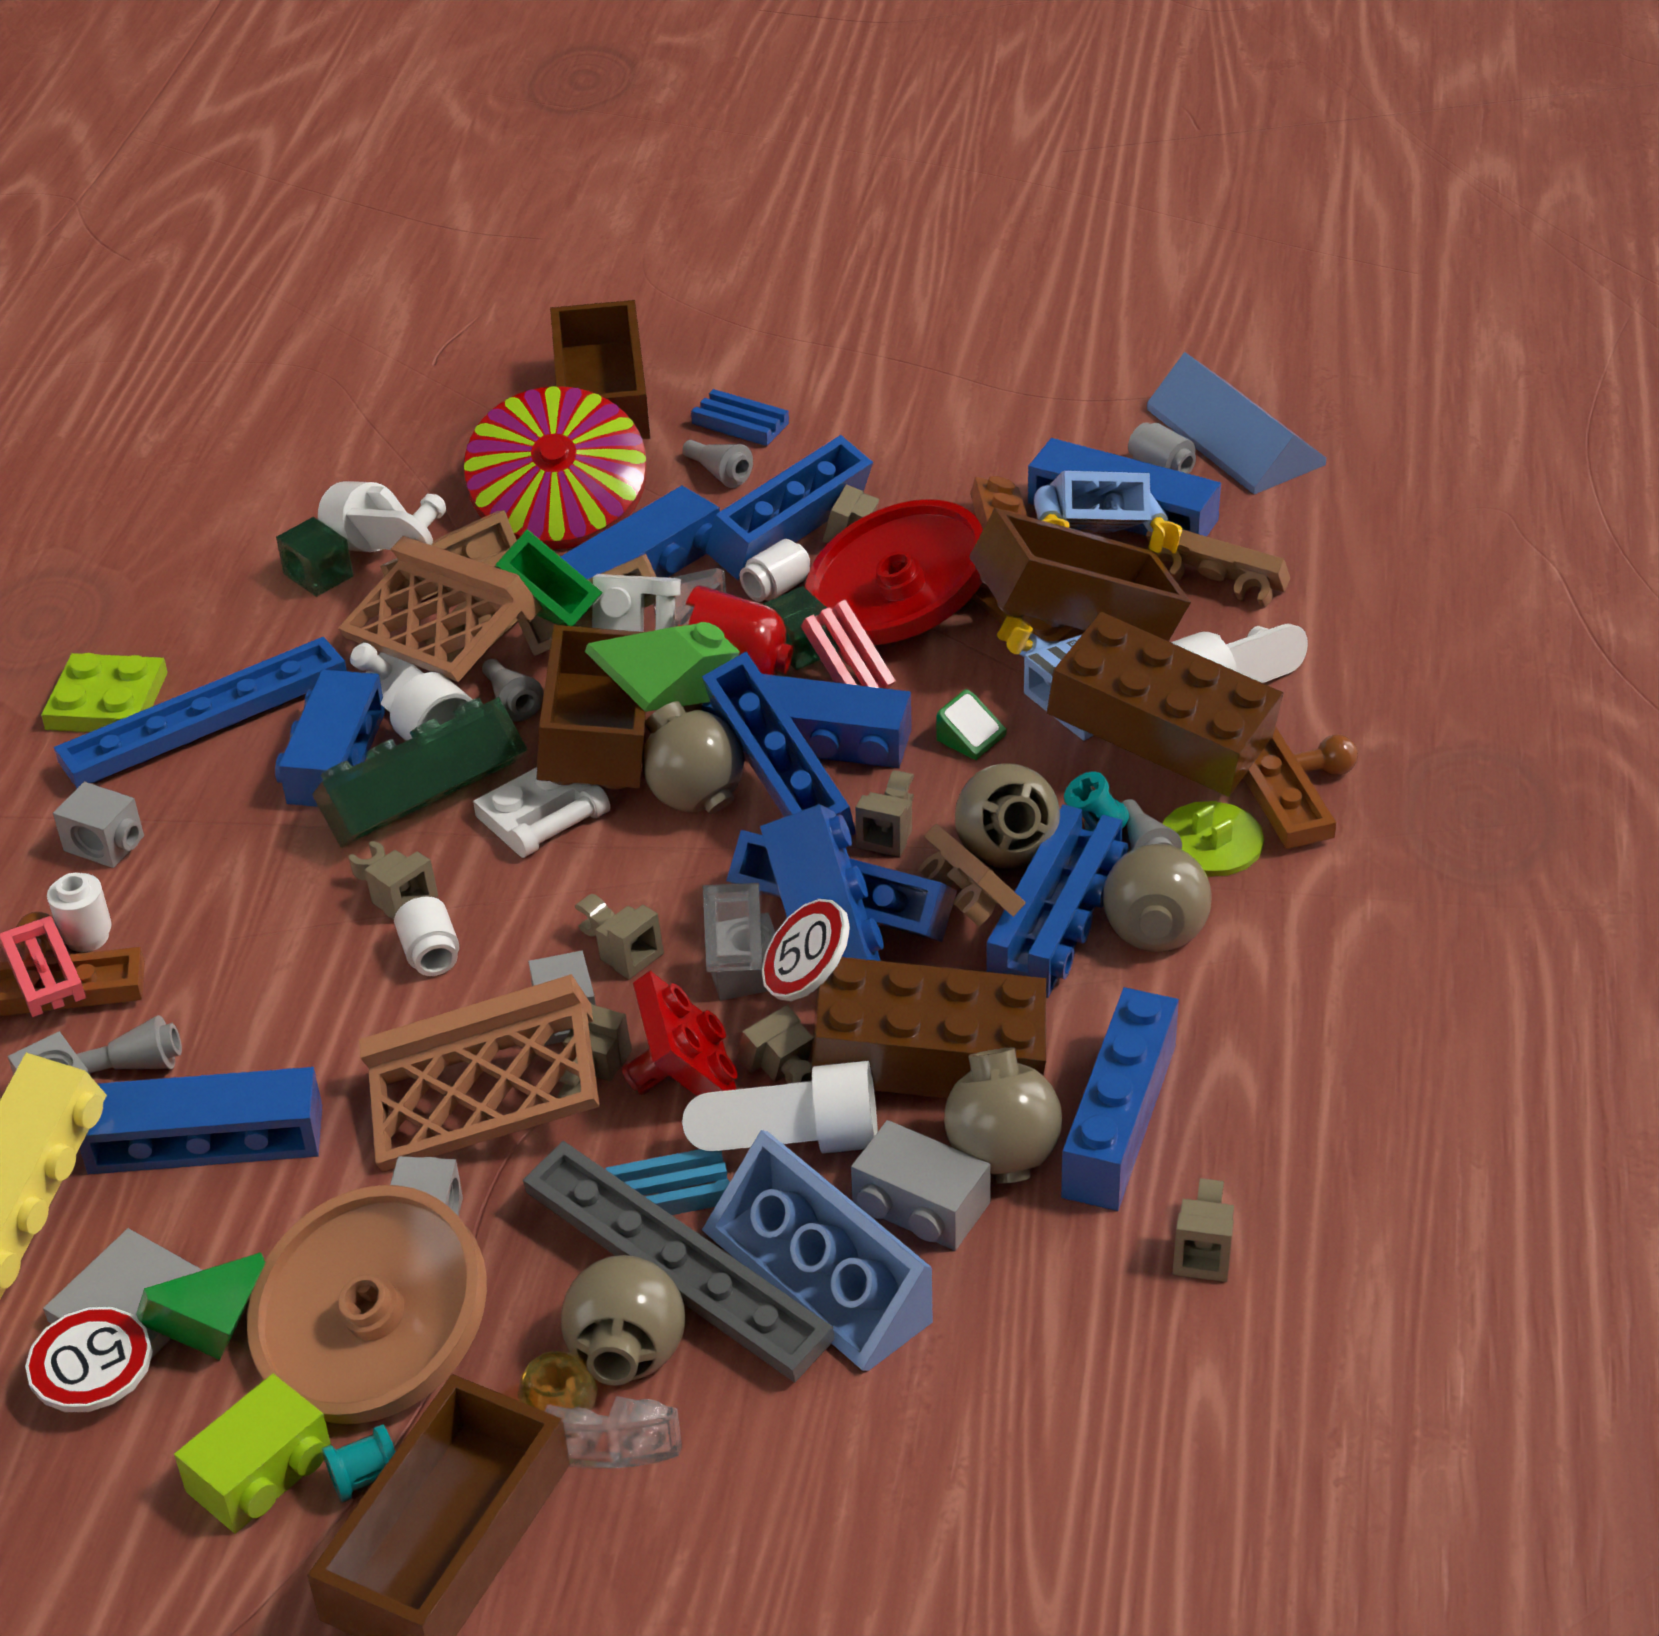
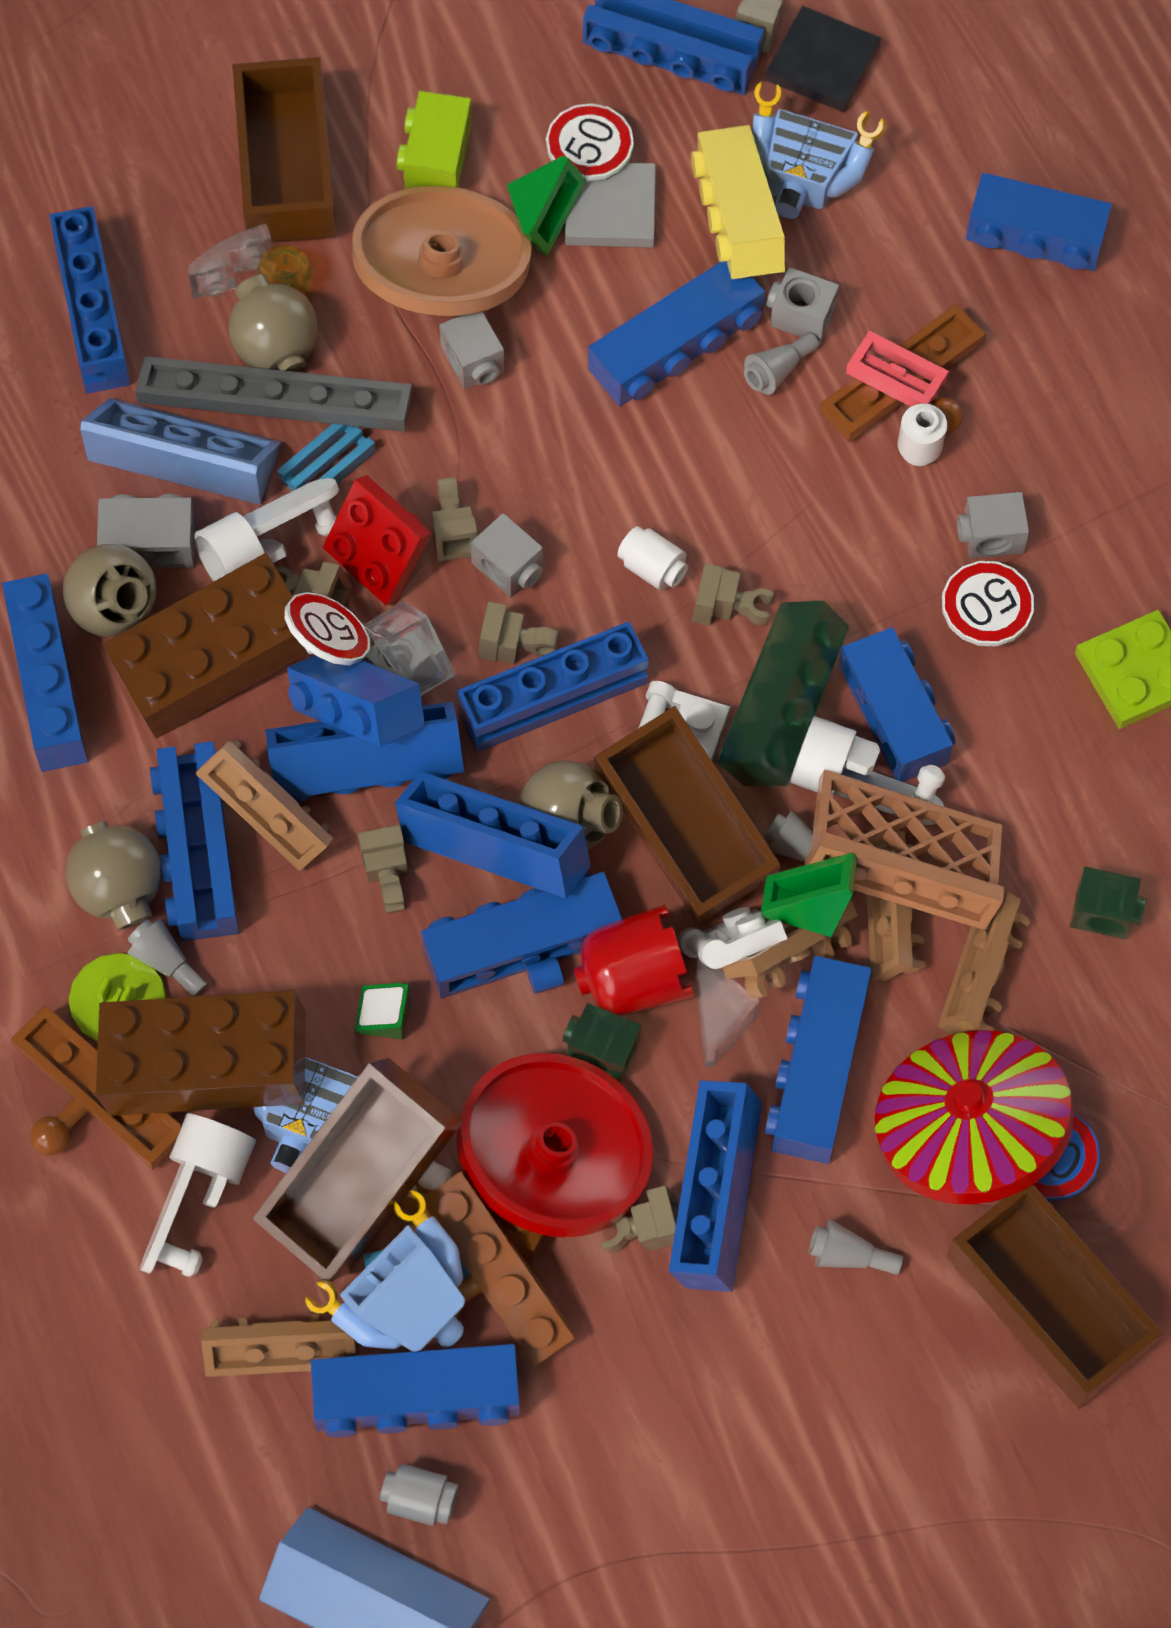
camera: 145 degrees right, 25 degrees up
blue plate [54,636,347,788] -> none
white piece [318,481,446,552] -> none
teal bush [321,1424,396,1503] -> none
nougat fence [359,974,600,1172] -> none
bright green slope [585,622,740,712] -> none
blue tile [691,389,789,446] -> none
white brick [740,539,810,602] -> none
coral tile [800,600,895,689] -> none
dark tan brick [955,763,1060,869] -> none
teal bush [1064,771,1129,832] -> none
none -> blue brick [49,206,130,394]
none -> blue brick [457,621,649,753]
none -> piece [942,561,1034,646]

